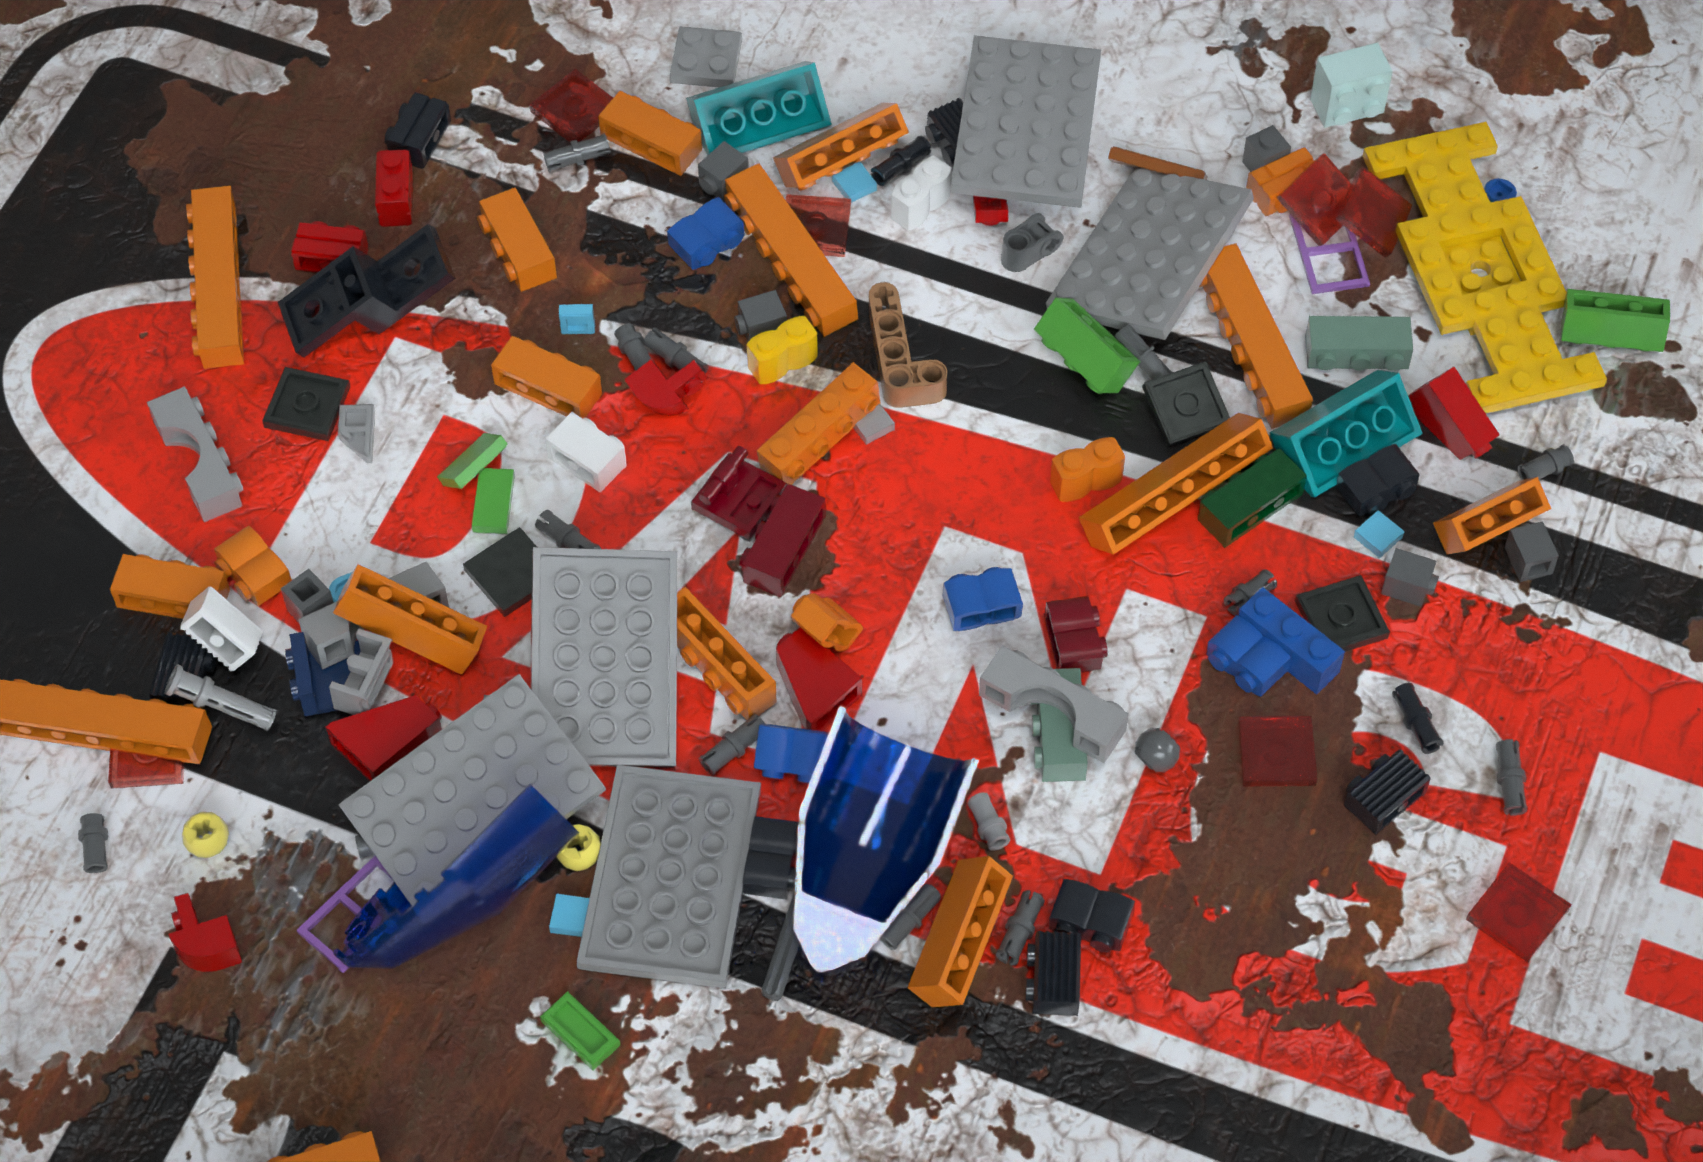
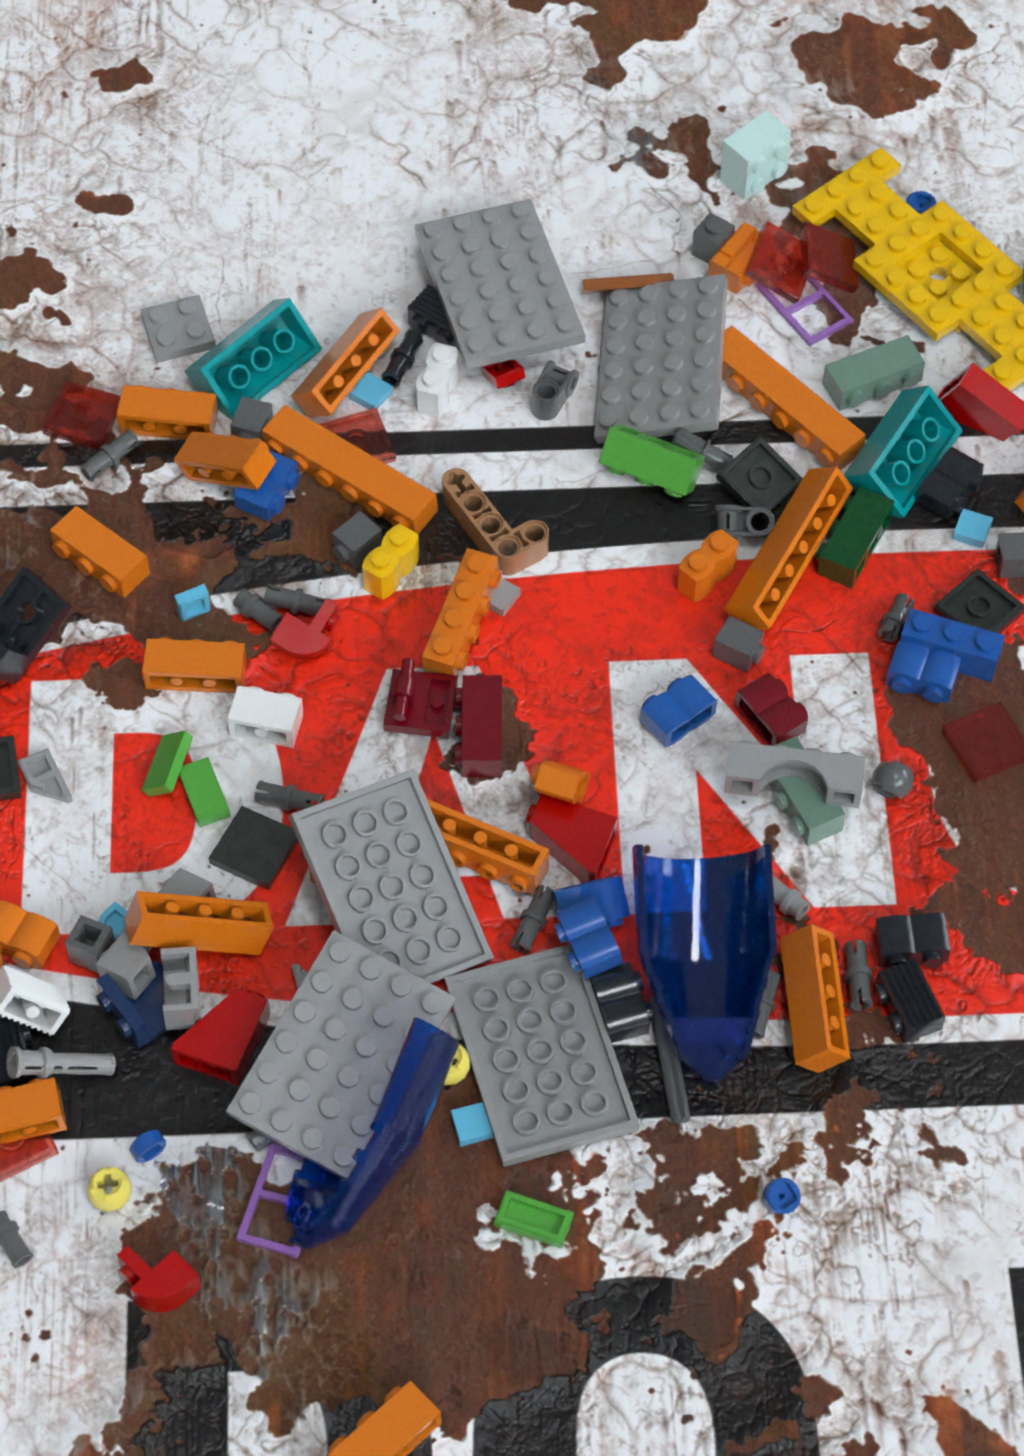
camera: 25 degrees left, 0 degrees up
none -> blue tile [129,1129,166,1163]
none -> orange brick [173,431,276,490]
none -> blue brick [553,896,623,980]
none -> dark grey brick [713,616,766,673]
none -> dark grey piece [714,505,775,539]
none -> blue tile [763,1178,801,1215]

